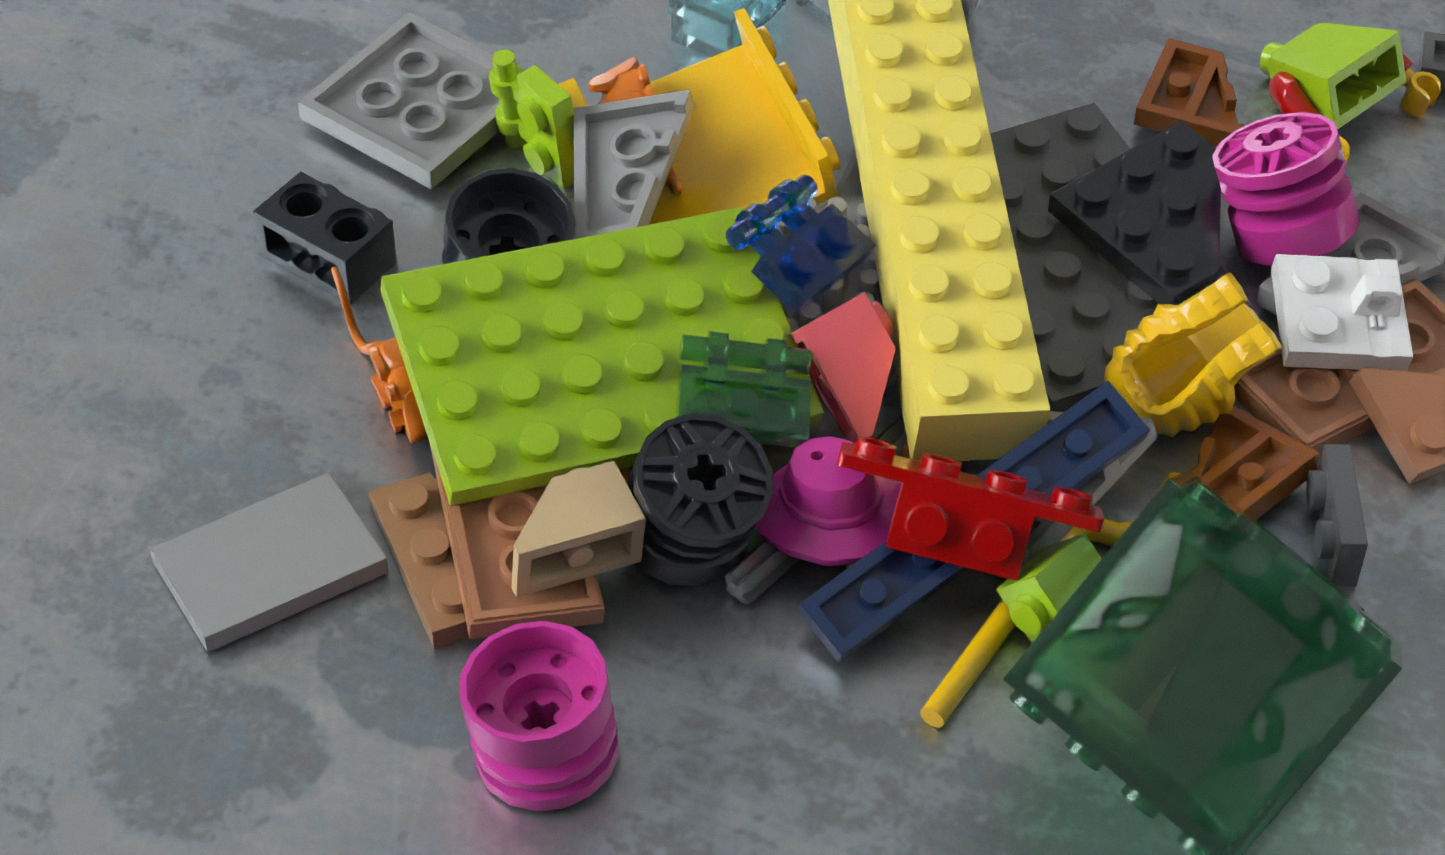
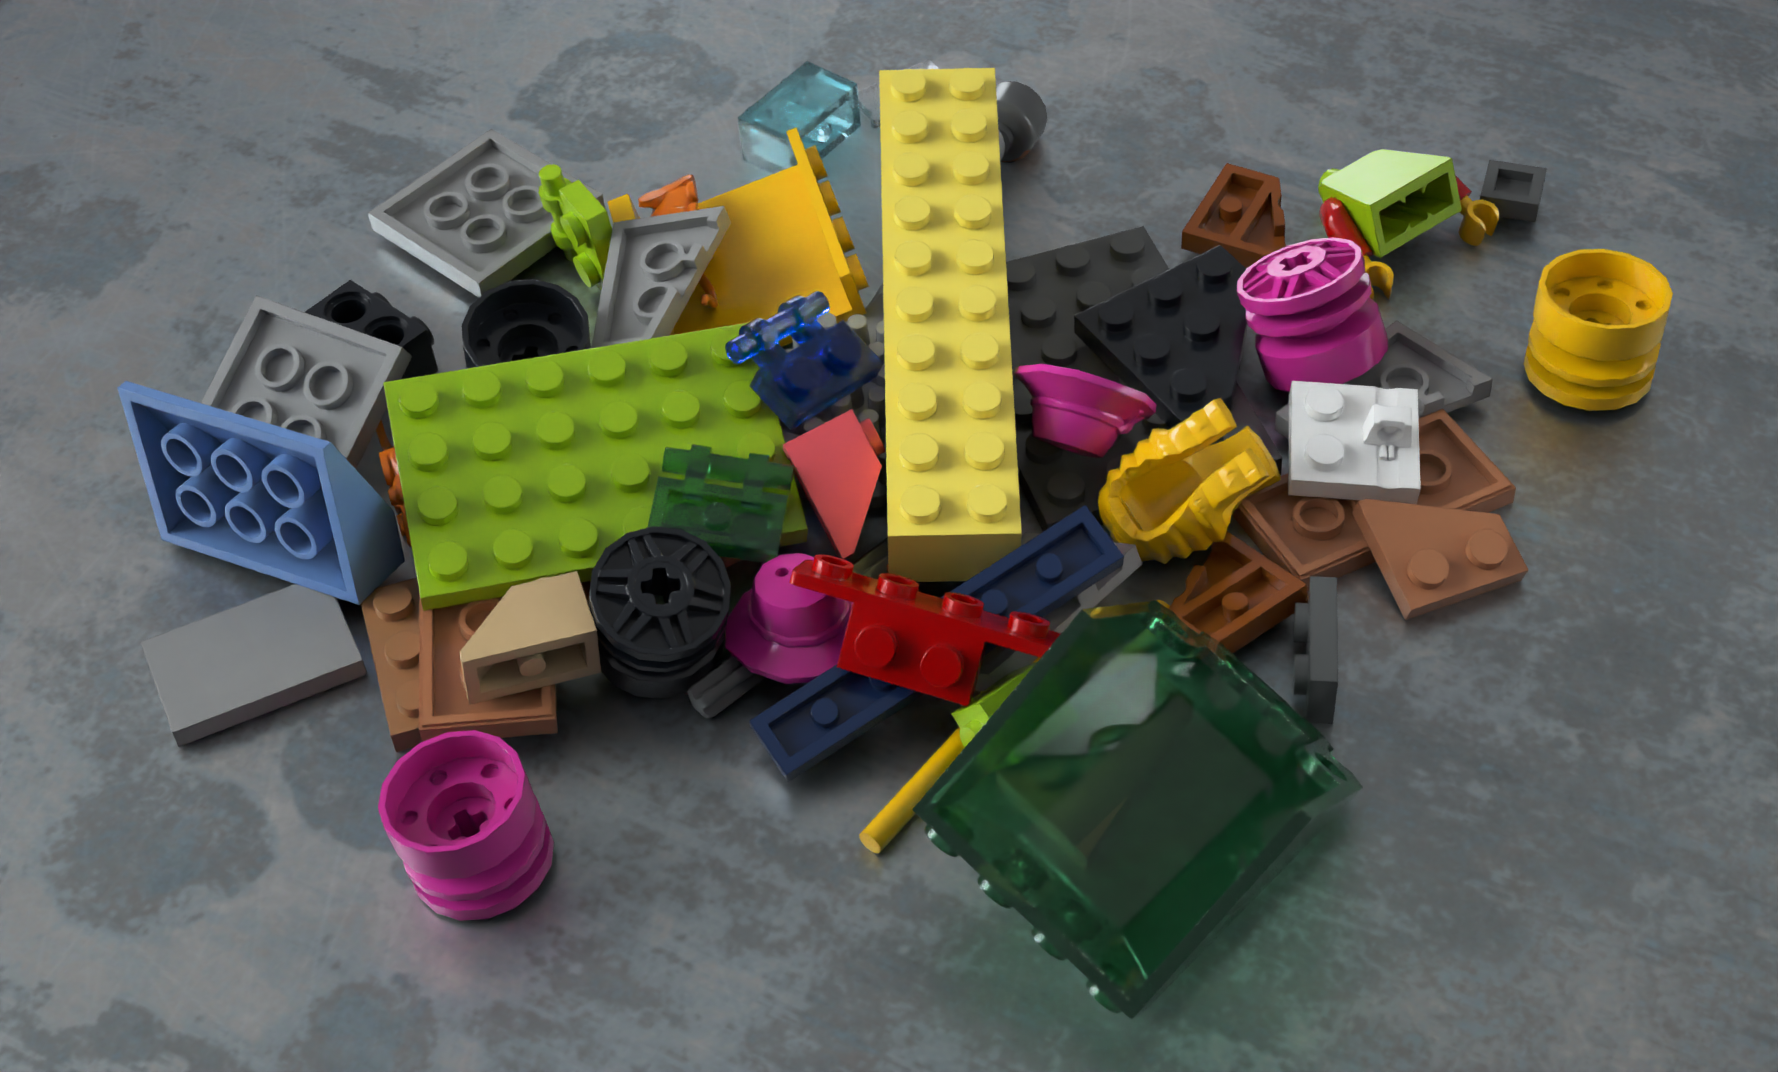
camera: 10 degrees right, 0 degrees up
none -> medium blue slope [117,381,405,605]
none -> light grey plate [201,295,412,469]
none -> dark pink hat [1013,364,1157,458]

